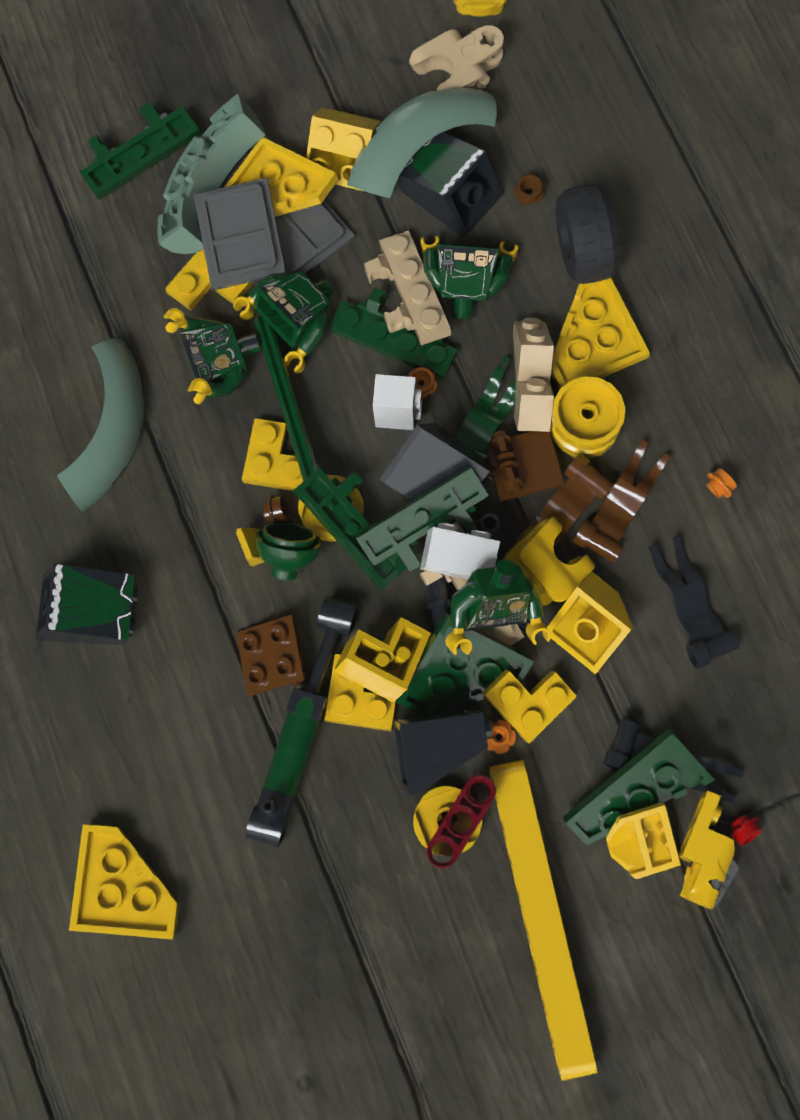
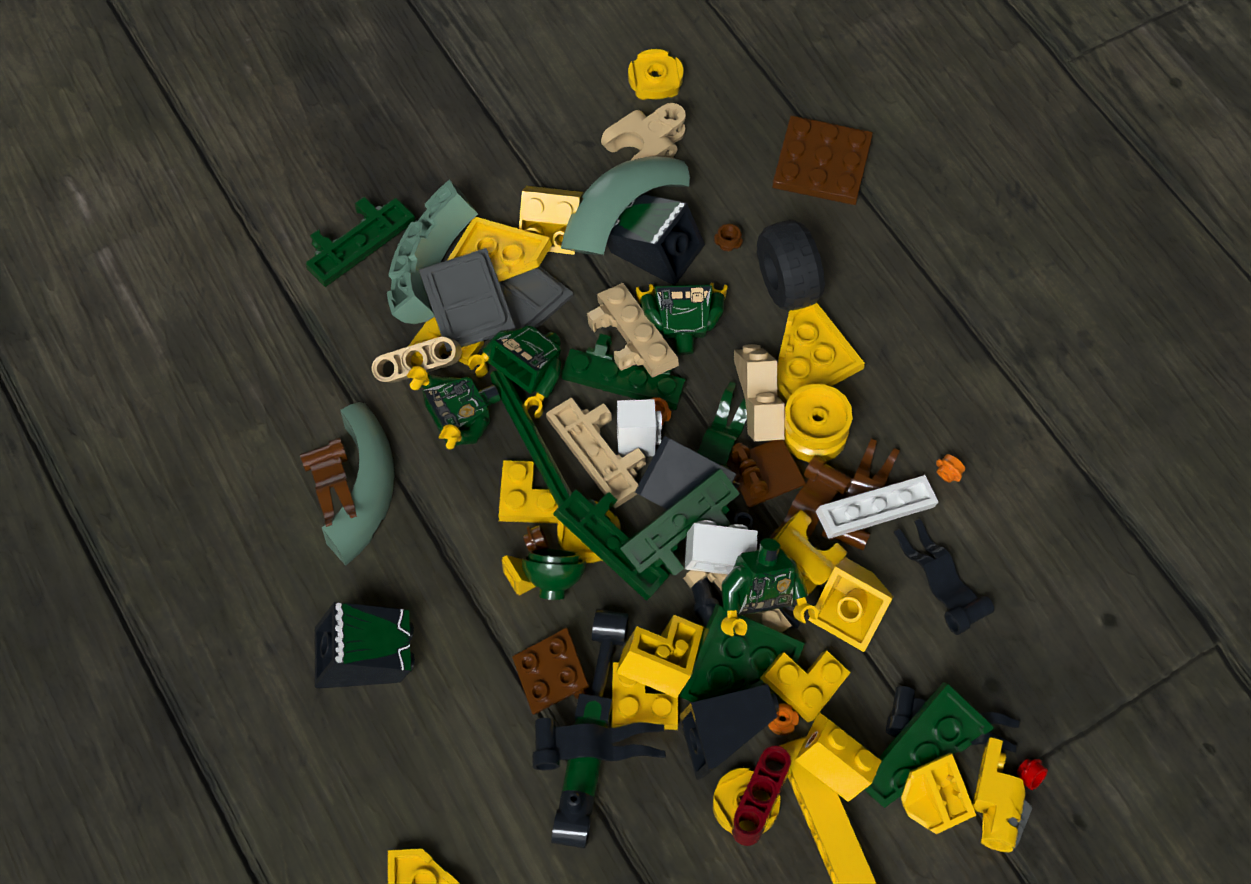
camera: 15 degrees left, 15 degrees down
none -> reddish brown flag [300,437,357,527]
none -> tan beam [372,337,462,383]
none -> black flag [532,718,666,771]
none -> tan hinge [546,398,646,508]
none -> reddish brown plate [772,116,873,205]
none -> yellow slope [795,713,881,802]
none -> white plate [816,475,938,539]

